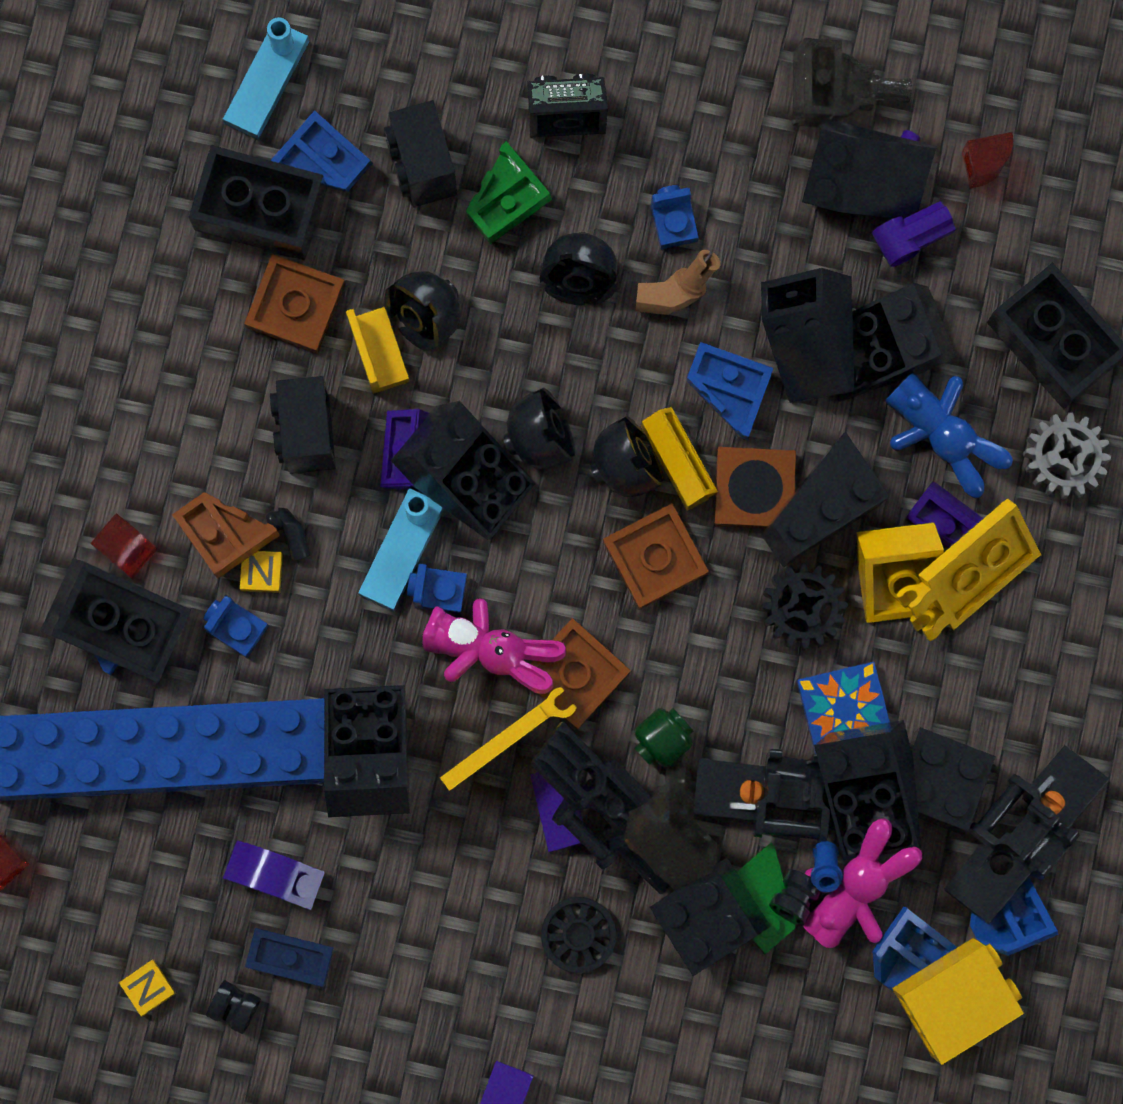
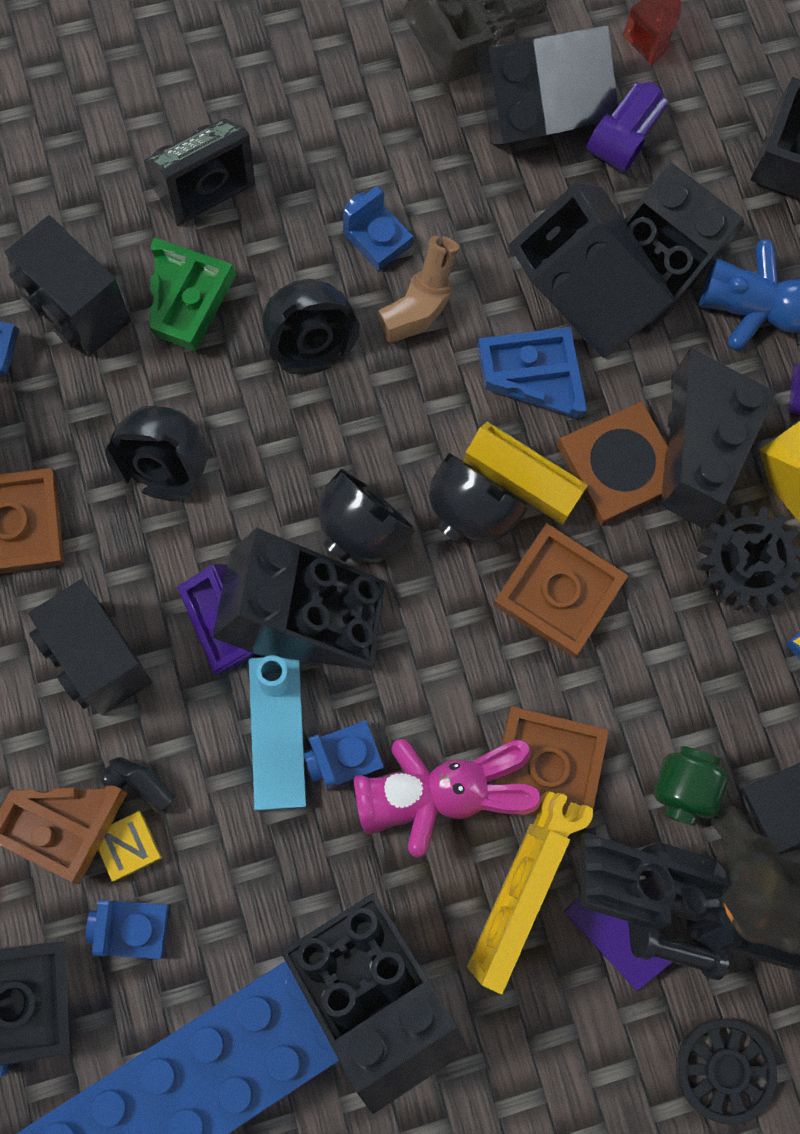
camera: 35 degrees left, 5 degrees down
yellow panel [346,307,410,394] -> none

